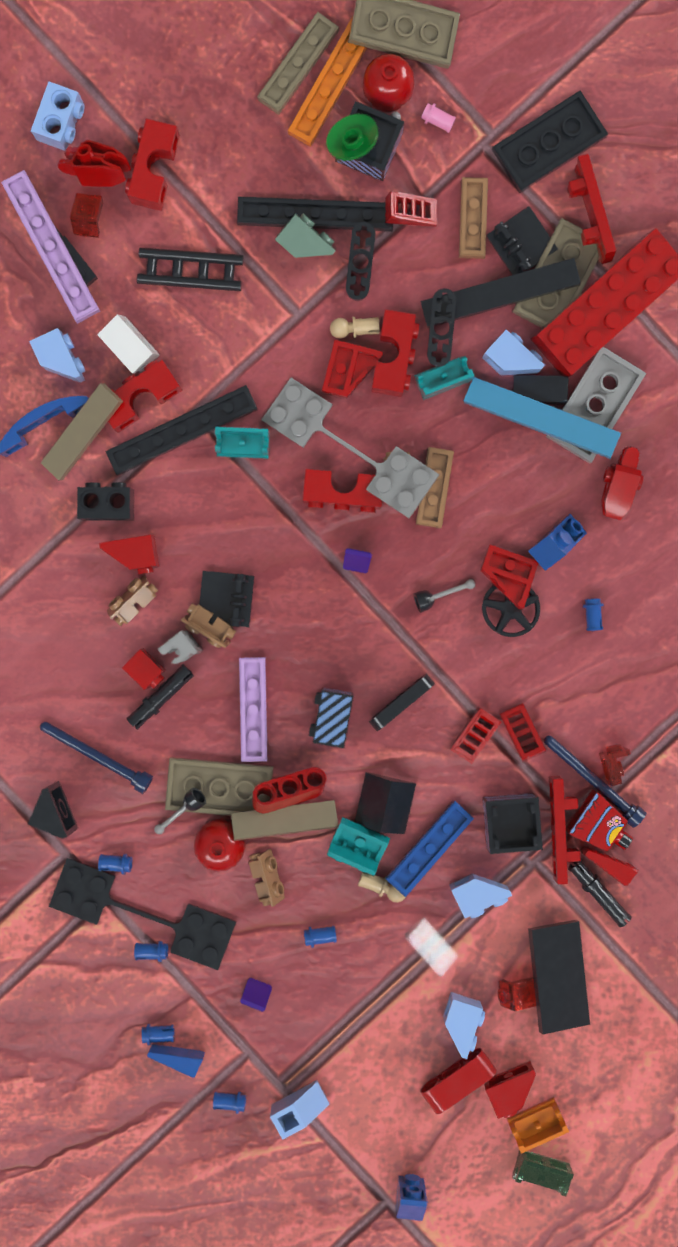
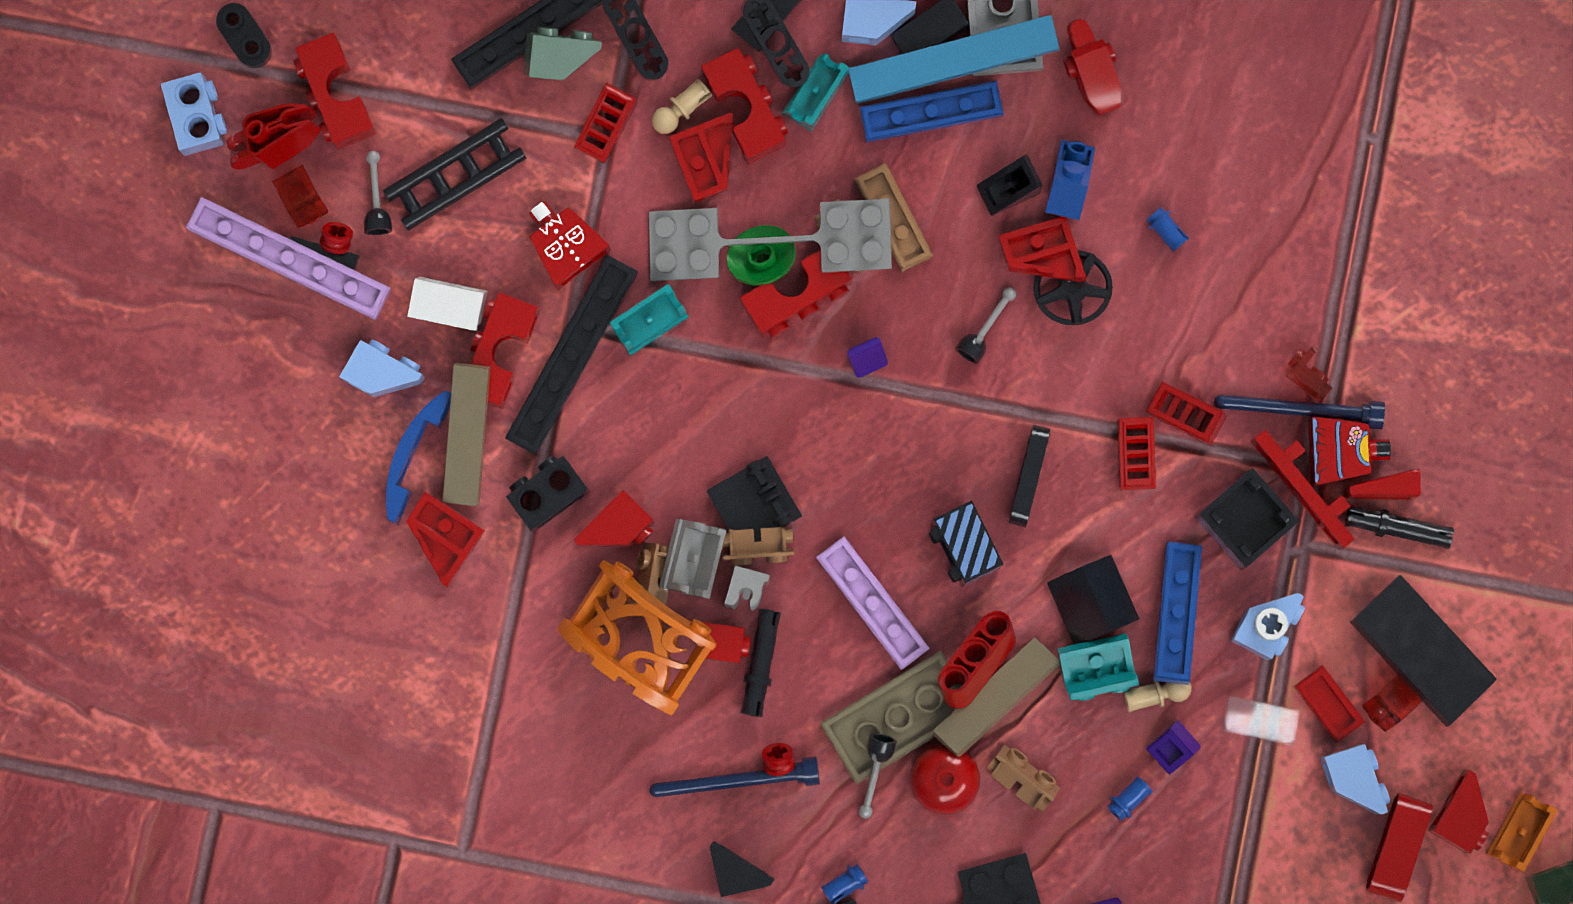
camera: 35 degrees left, 5 degrees down
none -> black plate [216,3,272,69]
none -> red bush [319,222,353,254]
none -> hinge [363,151,392,235]
none -> red wing [406,492,485,588]
none -> red torso [529,201,611,290]
none -> orange fence [557,560,717,716]
none -> red slope [574,83,637,164]
none -> light grey hinge [659,518,726,599]
none -> green dish [727,225,796,285]
none -> red bush [761,743,795,776]
none -> blue tile [860,81,1004,143]
none -> black slope [976,154,1043,216]
none -> dark purple slope [1146,721,1201,775]
none -> white bush [1254,608,1288,641]
none -> red tile [1293,665,1365,744]

